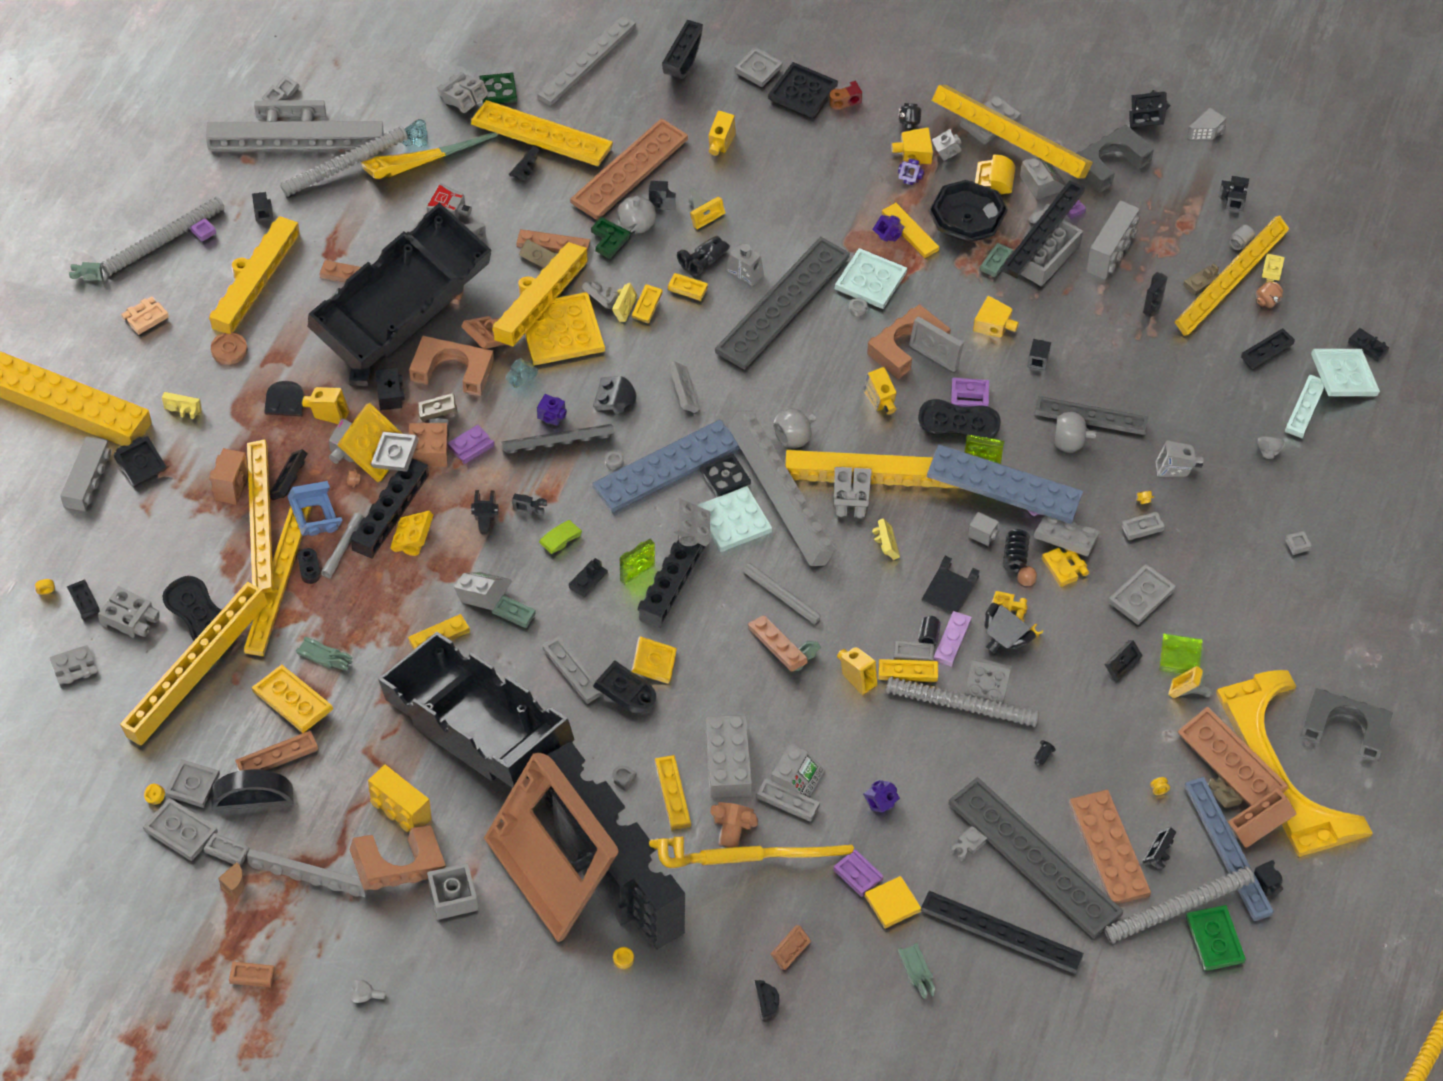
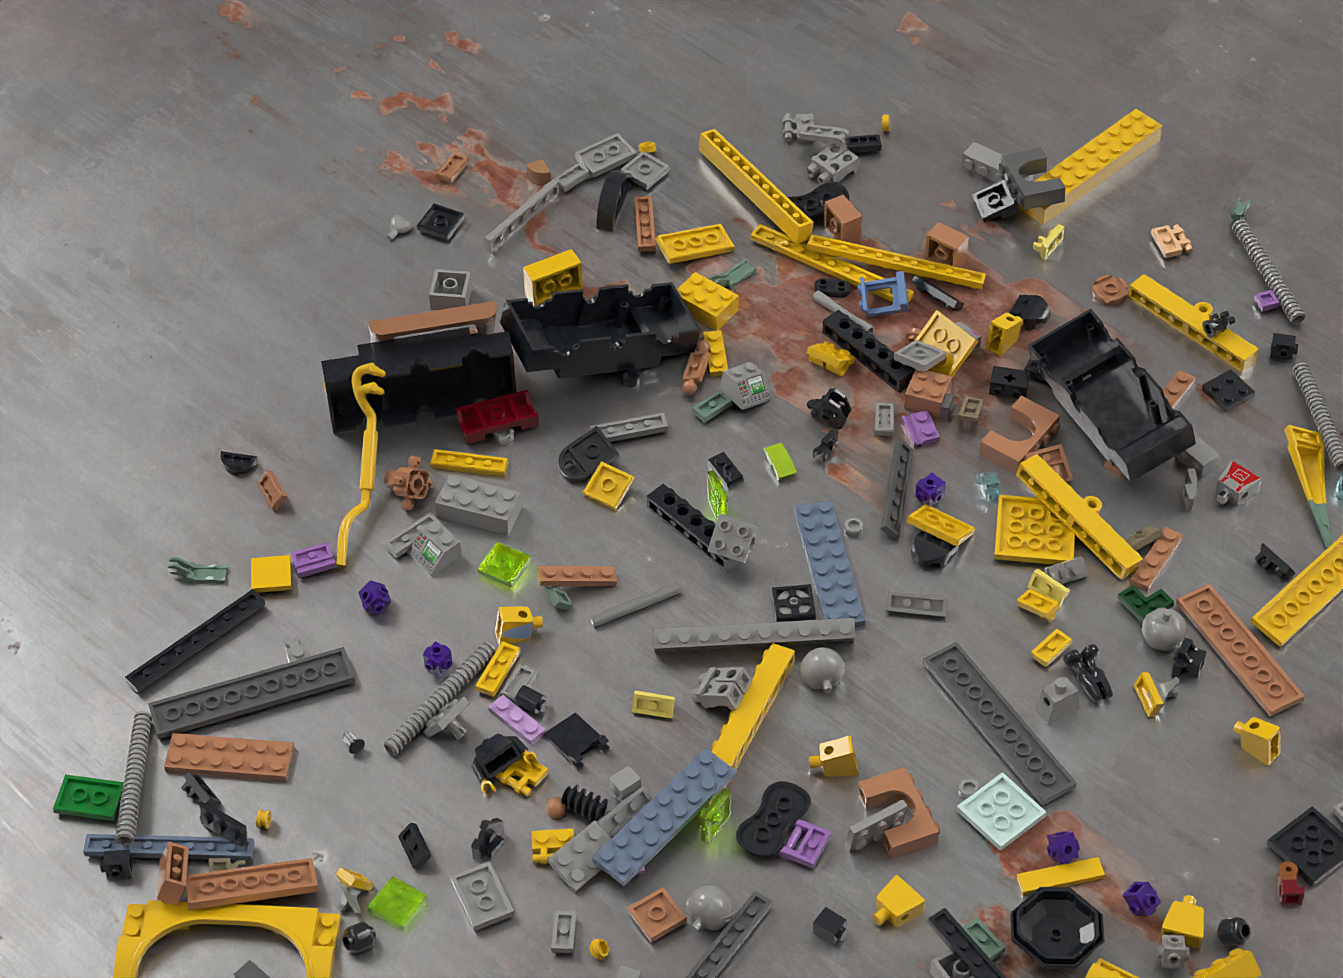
camera: 115 degrees right, 5 degrees down
nougat arch [349,825,446,890] -> none
light aqua plate [697,486,772,552] -> none
none -> black plate [200,803,248,847]
none -> black head [342,922,376,954]
none -> black plate [417,203,465,240]
none -> dark purple brick [423,641,453,678]
none -> dark red piece [456,390,539,444]
none -> black plate [471,818,505,862]
none -> clear neon green plate [478,542,531,588]
none -> light grey plate [596,785,653,838]
none -> nougat plate [627,887,687,943]
none -> yellow brick [677,272,739,331]
none -> nougat plate [682,340,710,395]
none -> light grey plate [799,124,850,147]
none -> nougat brick [824,195,863,244]
none -> light grey plate [875,403,894,436]
none -> yellow tile [906,504,975,546]
none -> dark grey arch [999,148,1066,210]
none -> black plate [1201,369,1255,412]
none -> black piece [1202,311,1235,338]

